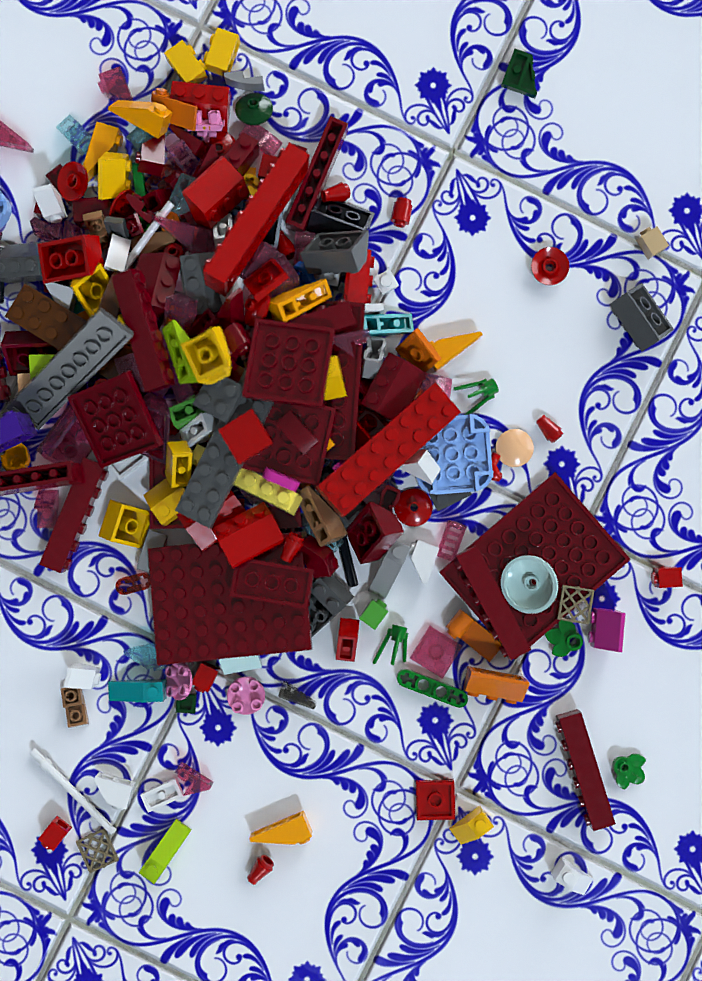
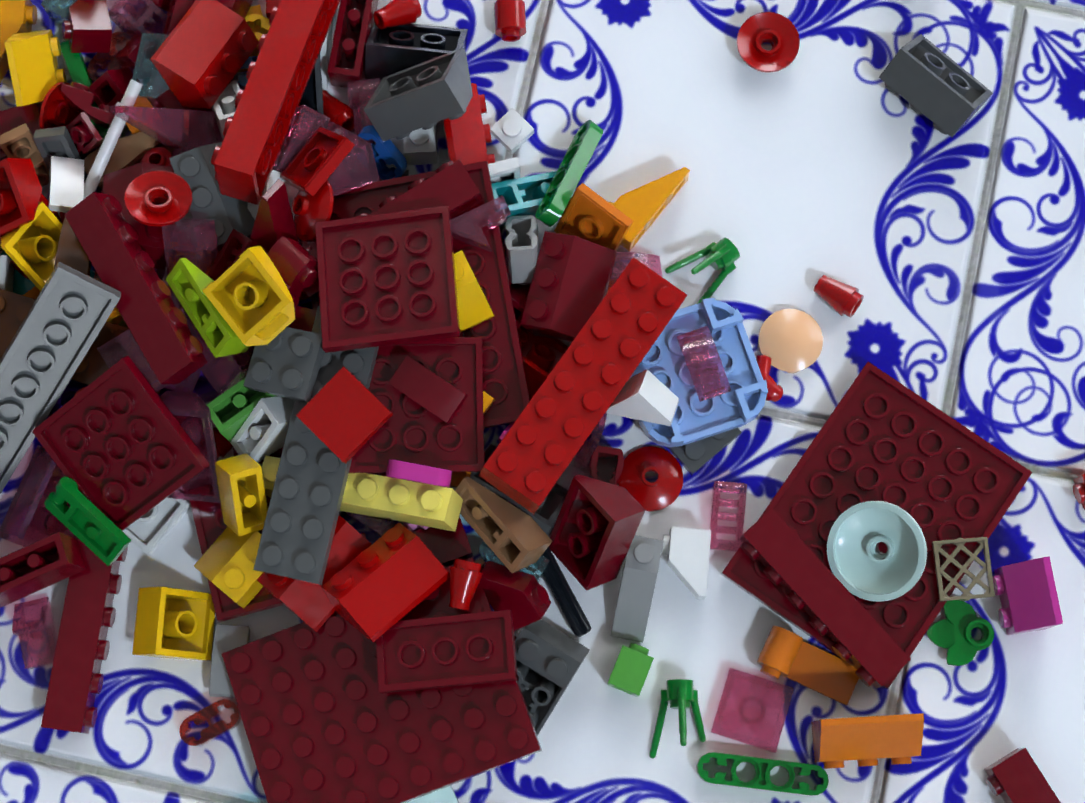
camera: 10 degrees left, 10 degrees down
light orange slope [269,278,332,322] -> none
red slope [336,618,360,662] -> none
none -> green plate [44,477,131,566]
none -> red dish [124,170,192,226]
none -> green beam [535,120,603,227]
none -> clear pink slope [677,326,731,402]

